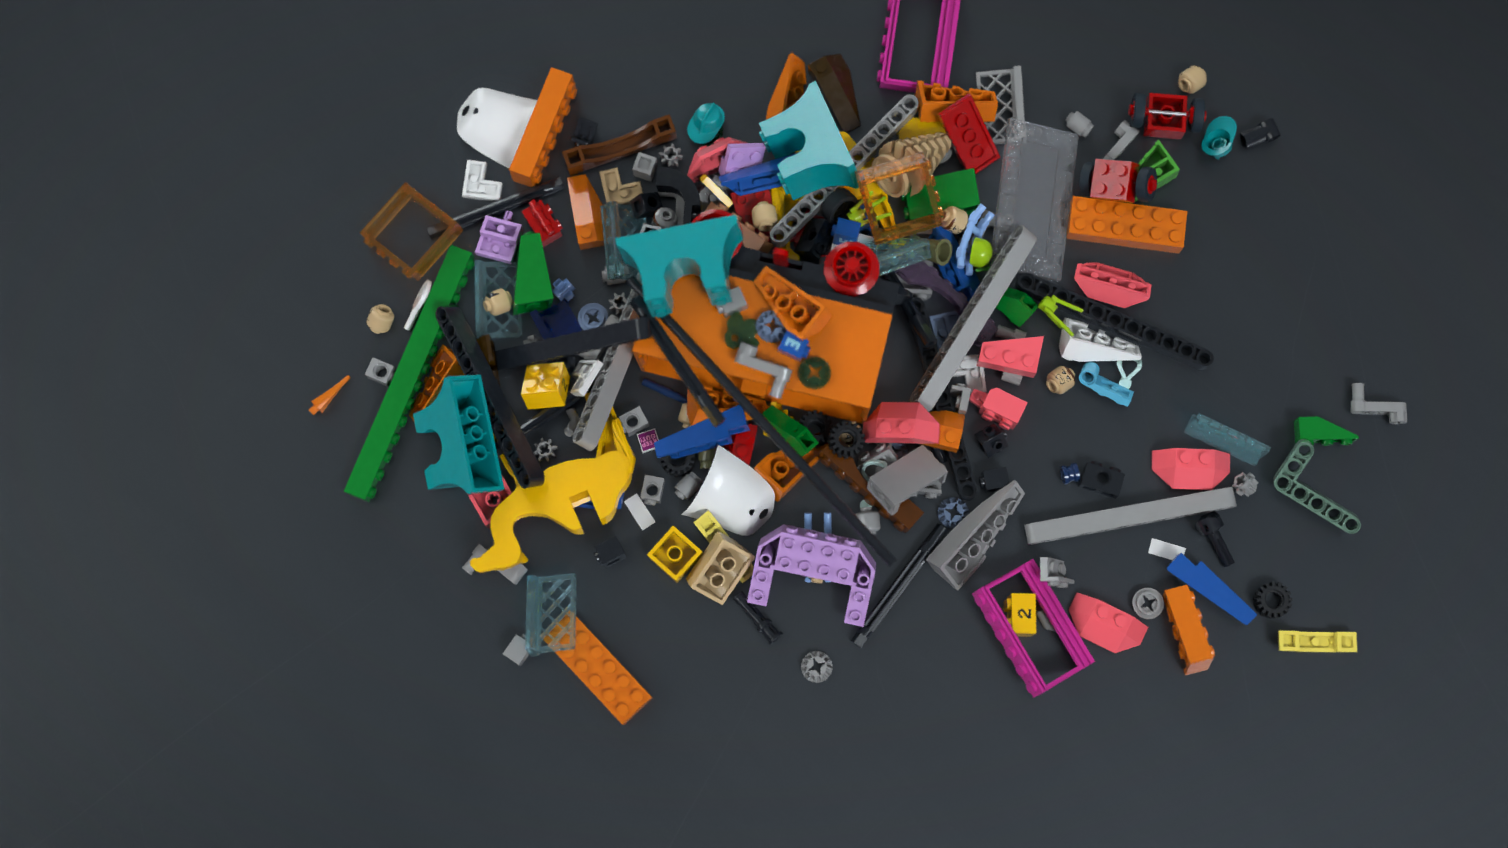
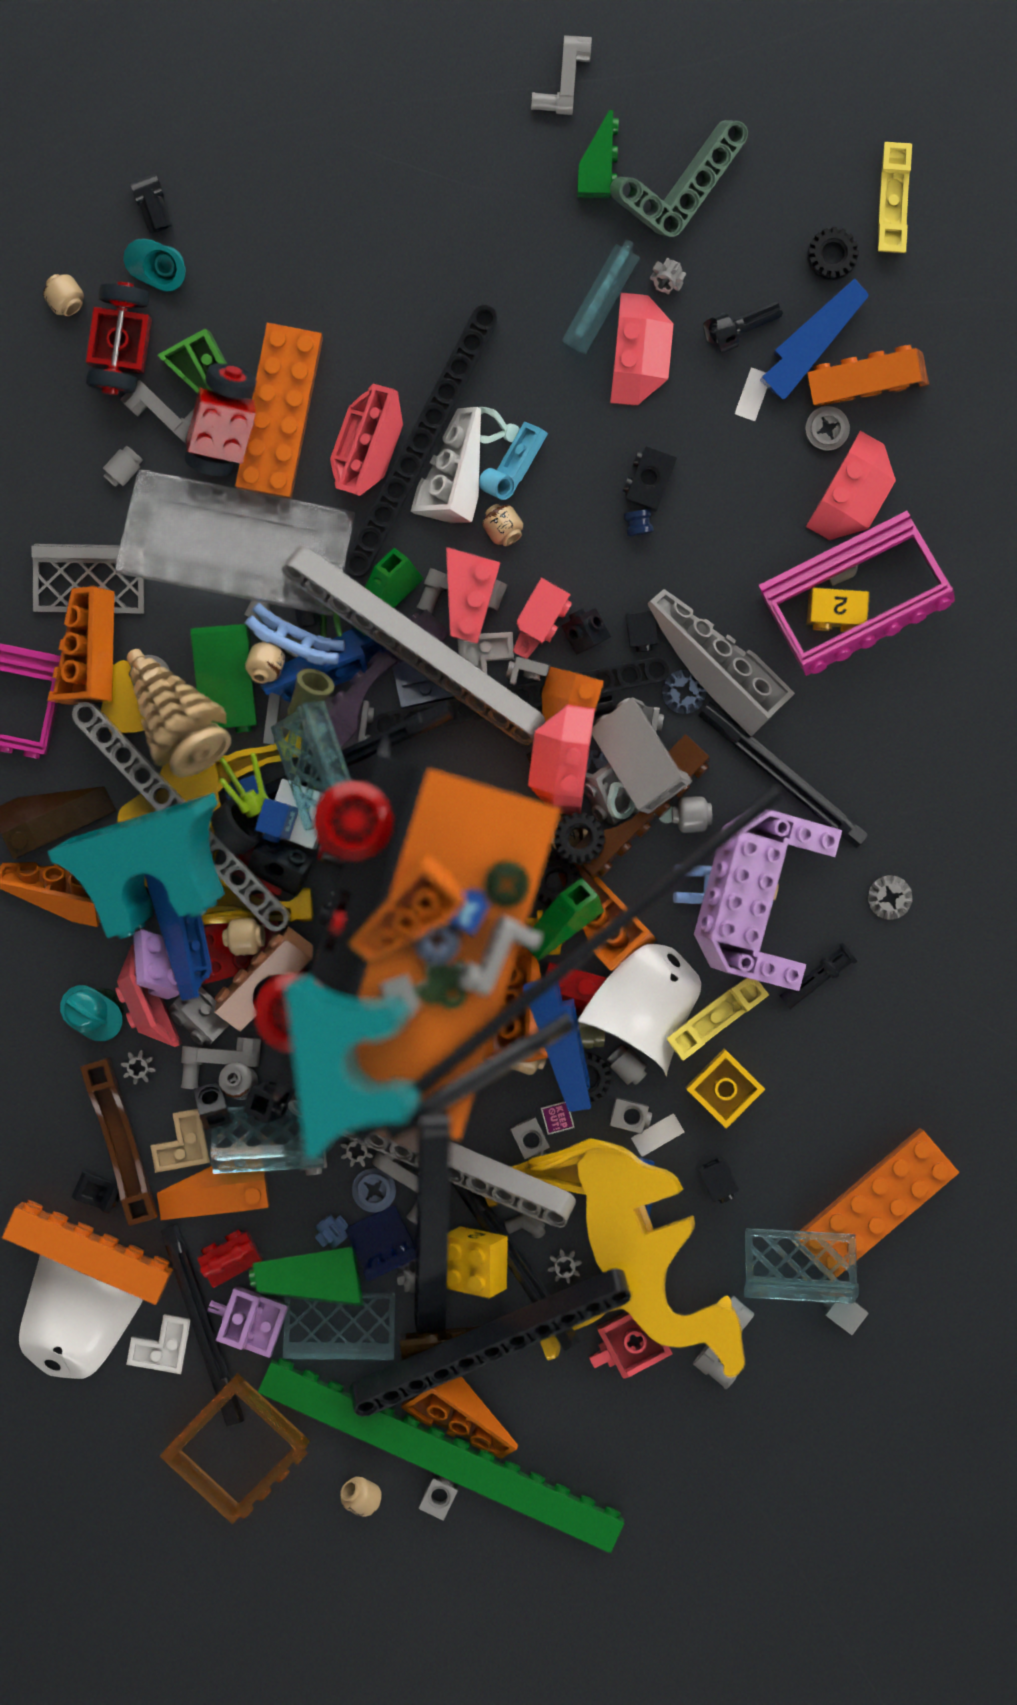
camera: 90 degrees left, 10 degrees up
orange piece [308,375,350,415] -> none
white piece [403,279,432,331] -> none
teal piece [413,375,504,494] -> none
tan head [483,288,513,316] -> none
white tile [570,360,603,396] -> none
light grey brick [632,152,658,182] -> none
dark blue piece [642,378,687,404] -> none
black arch [656,167,702,225] -> none
tan slope [686,531,755,605] -> none
tile [699,174,733,208] -> none
clear orange window [855,152,944,245] -> none
red tile [937,93,1000,174] -> none
lime hair [970,237,993,268] -> none
light grey beam [1024,487,1237,545] -> none
lime plant [1038,295,1083,336] -> none
light grey bracket [1040,557,1074,588] -> none

